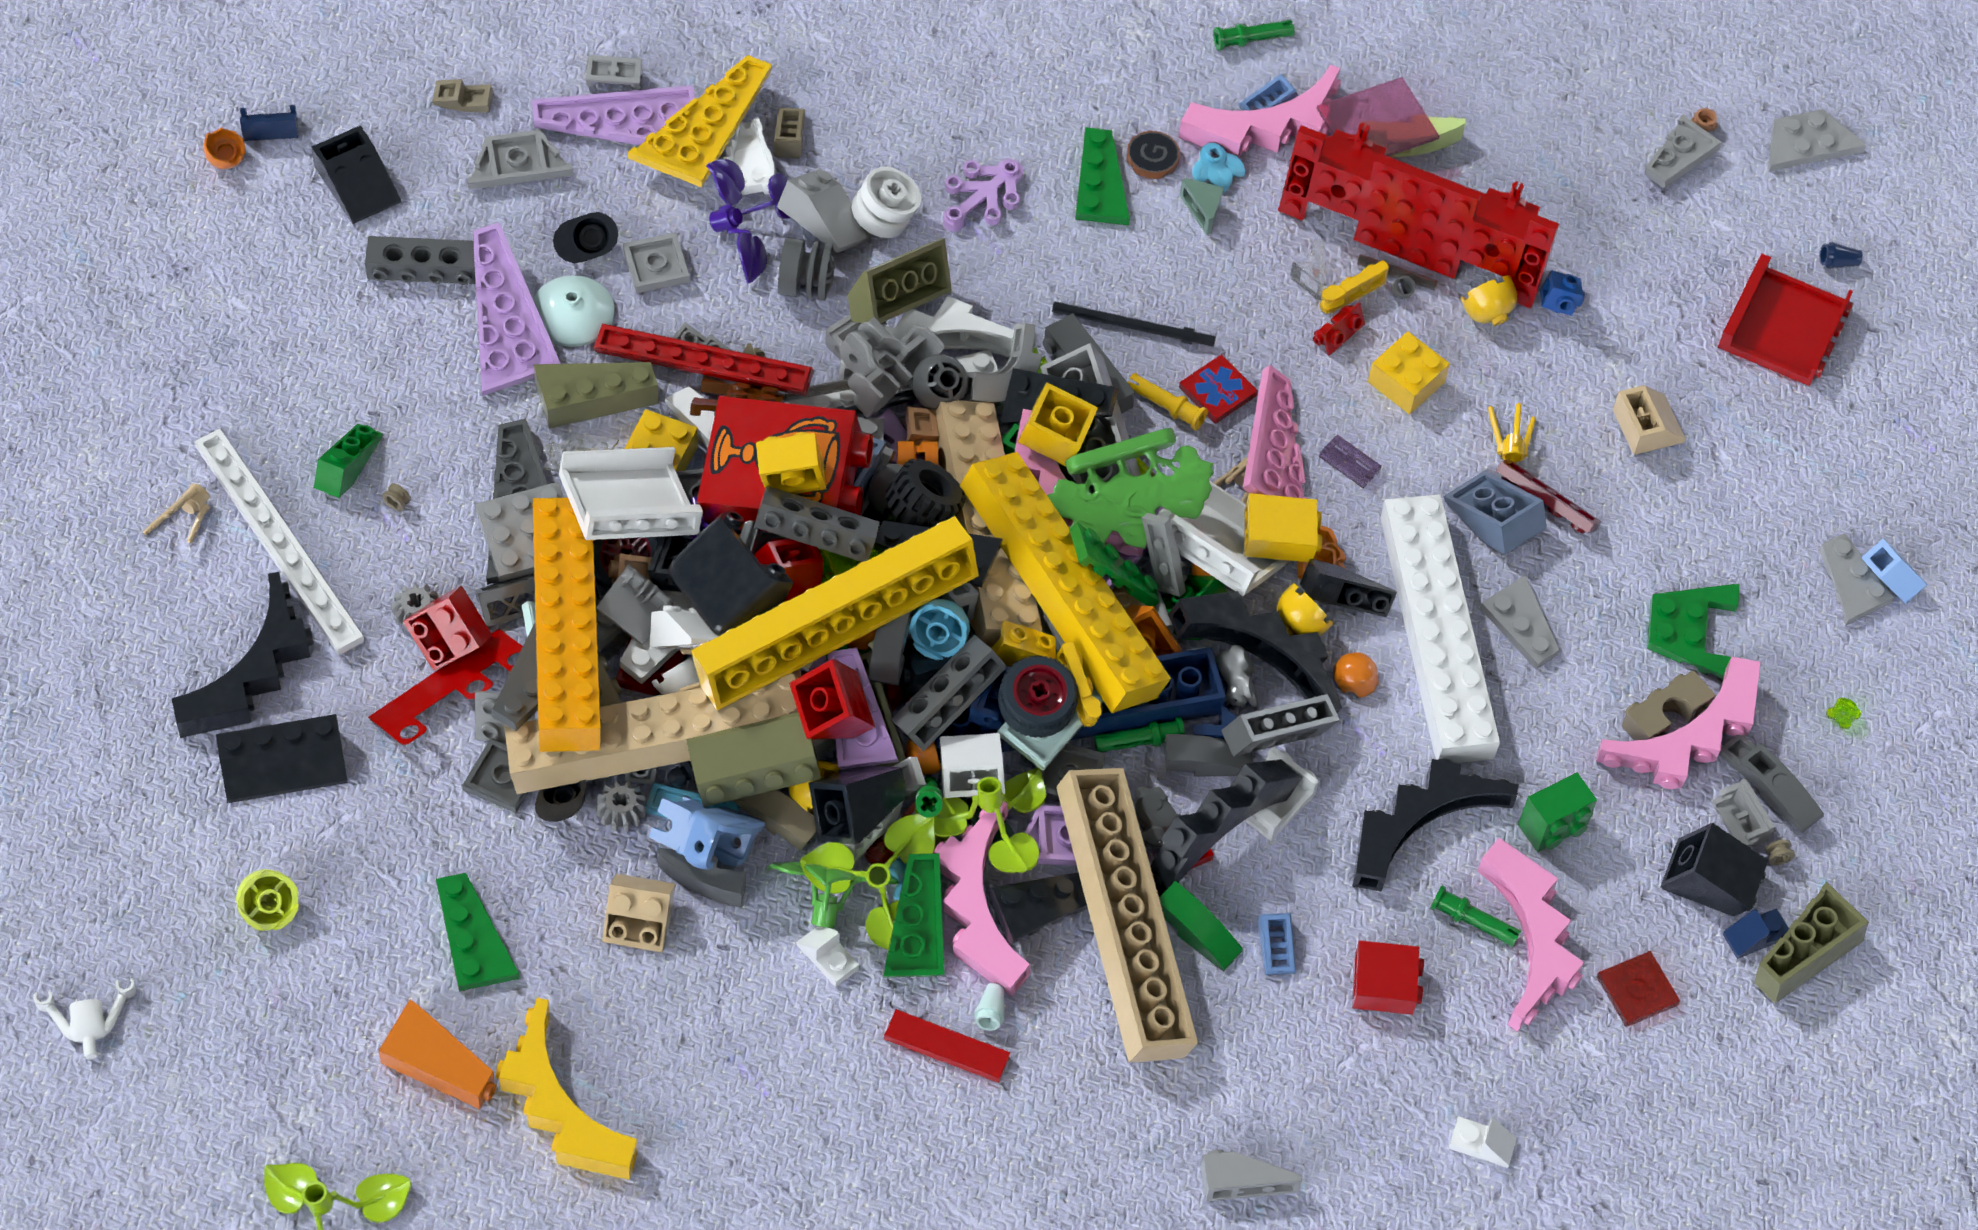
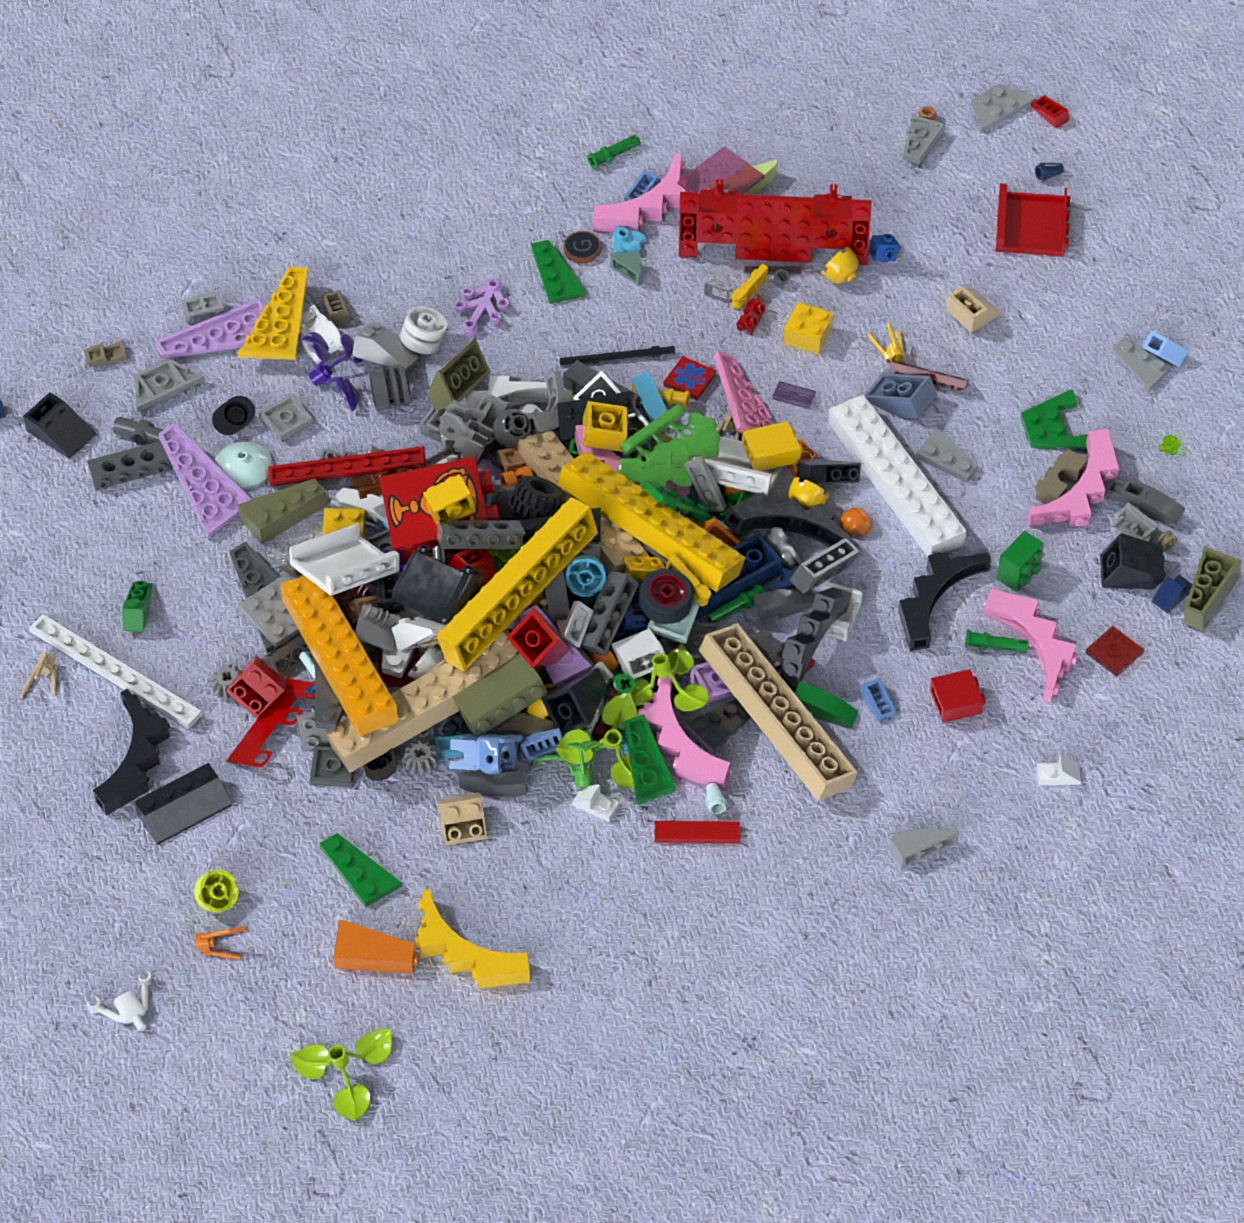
camera: 15 degrees left, 5 degrees down
dark tan bush [382,483,411,512] -> none
none -> dark grey piece [112,417,164,446]
none -> orange plant [195,926,247,960]
none -> medium blue slope [520,728,563,761]
none -> white slope [557,601,593,648]
none -> medium azure tile [631,371,667,422]
none -> red slope [1031,95,1069,128]

